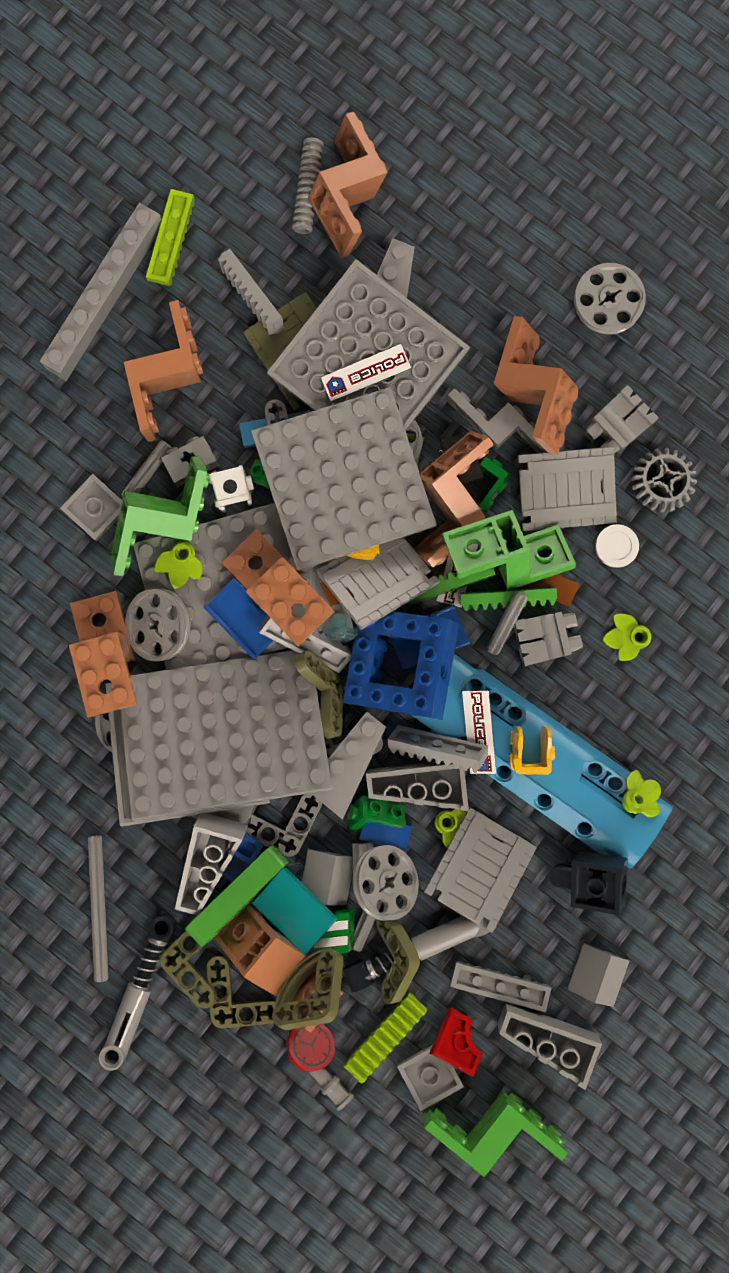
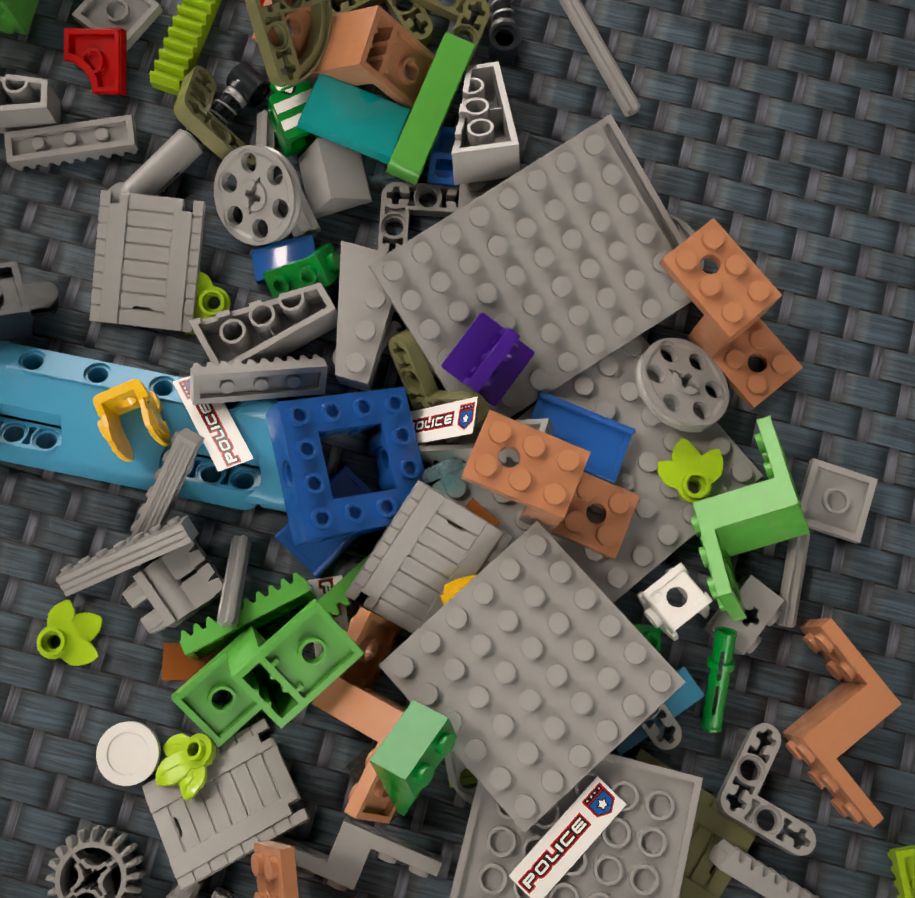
camera: 155 degrees right, 5 degrees down
green bracket [478,457,509,512] -> none
none -> light grey piece [56,515,199,596]
none -> light grey piece [125,428,205,567]
none -> lime plate [156,733,217,801]
none -> slope [369,700,457,816]
none -> white sticker [411,396,478,444]
none -> dark purple bracket [441,313,534,406]
none -> green pin [700,627,737,733]
none -> light grey beam [716,723,816,856]

